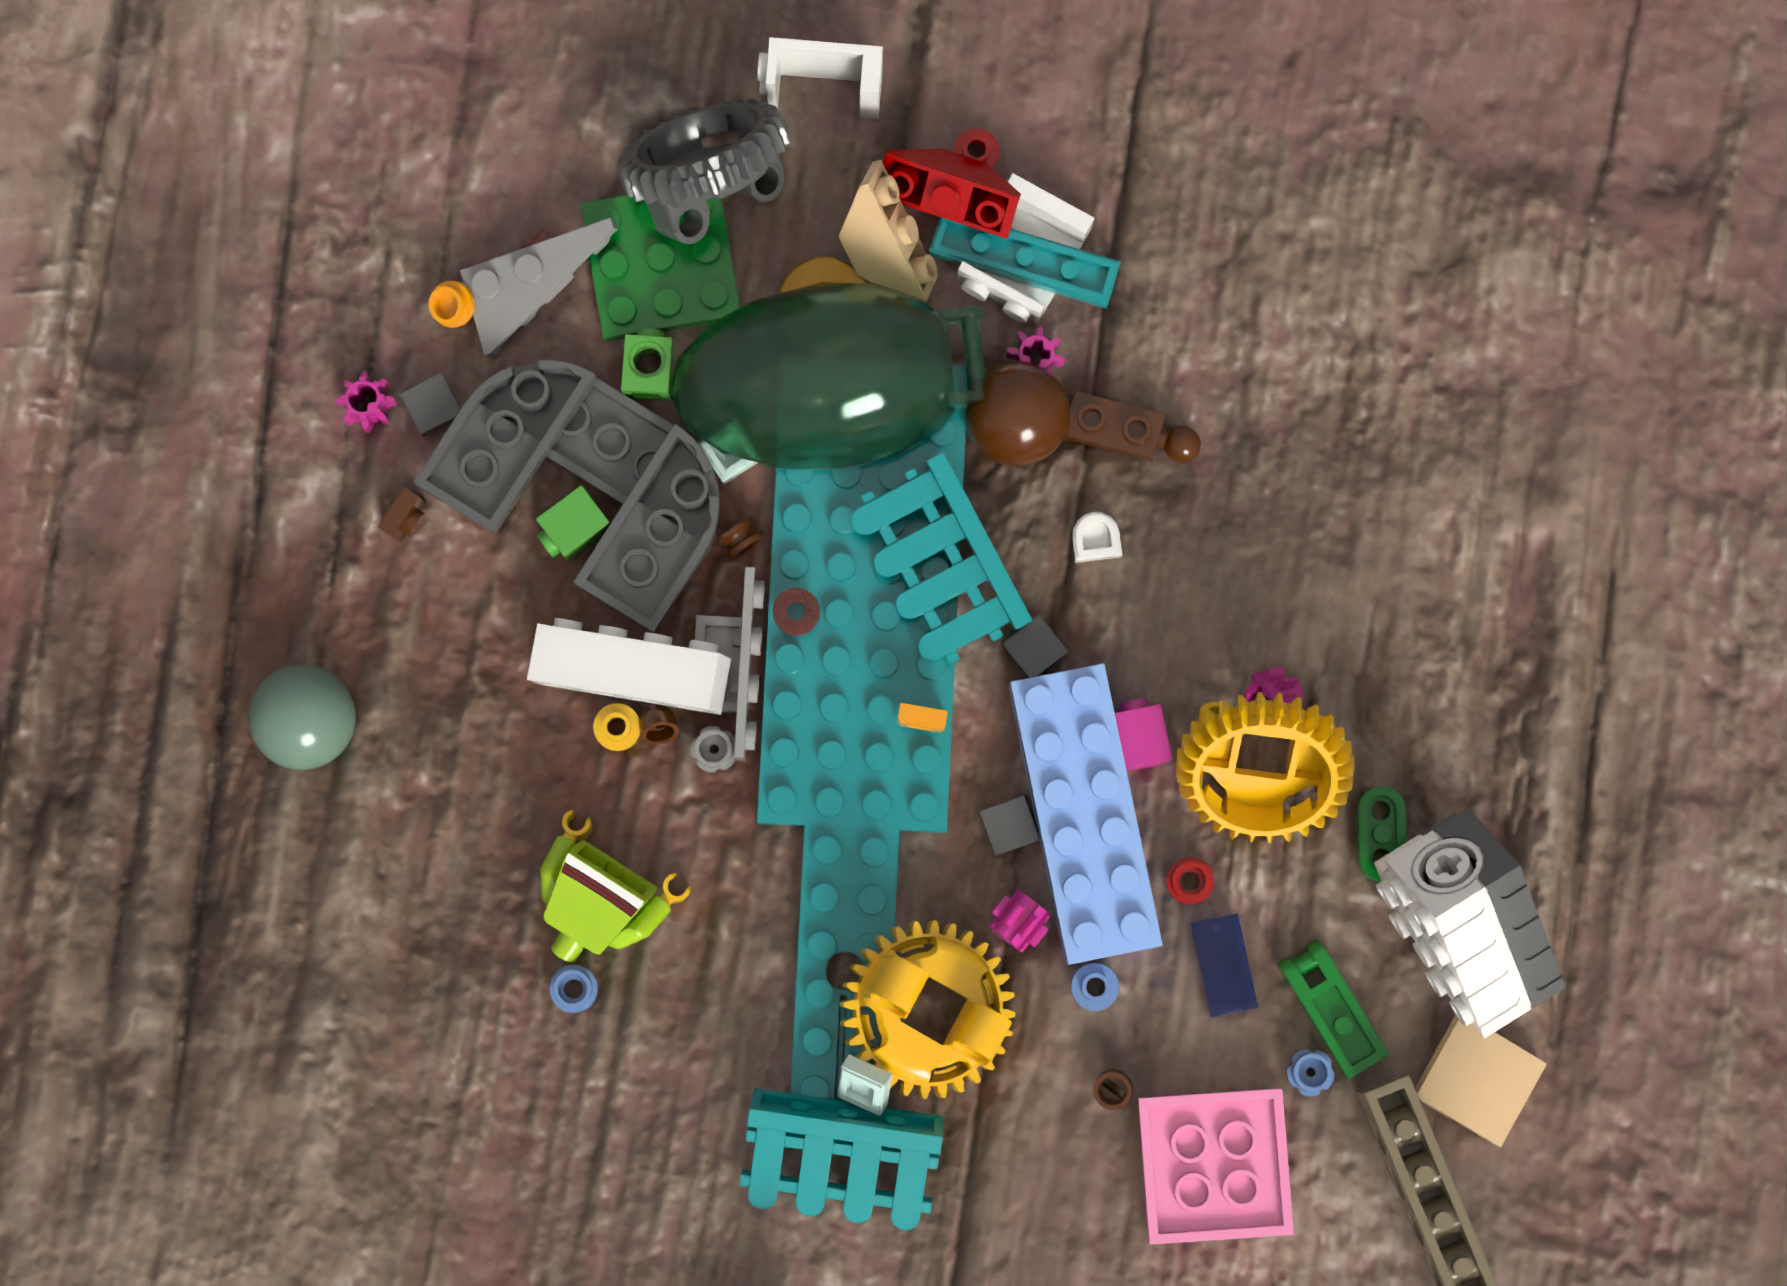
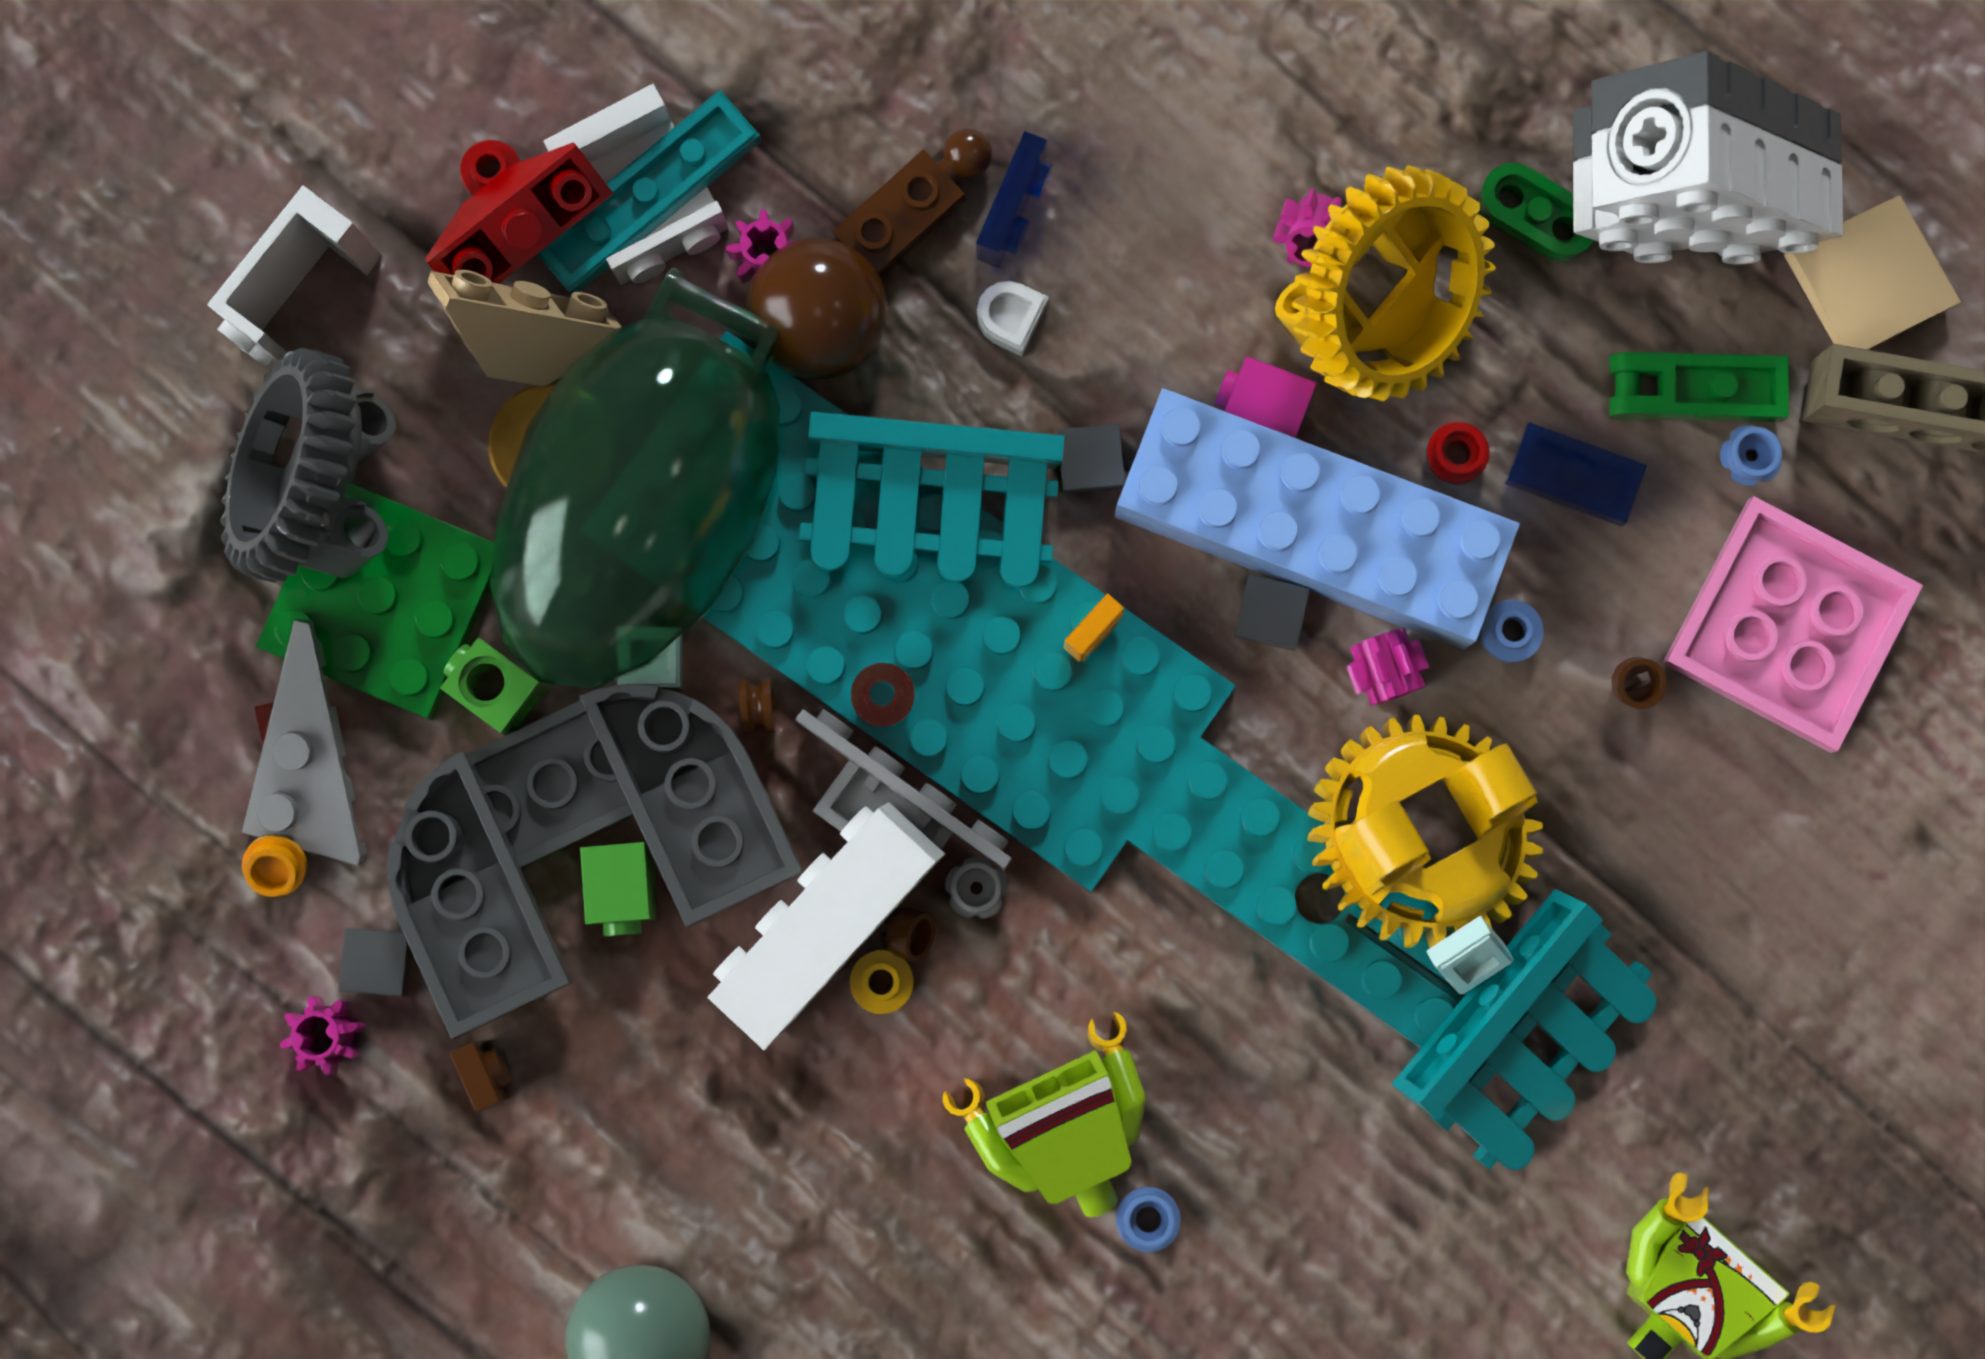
camera: 50 degrees left, 0 degrees up
none -> clear blue plate [976,131,1054,268]

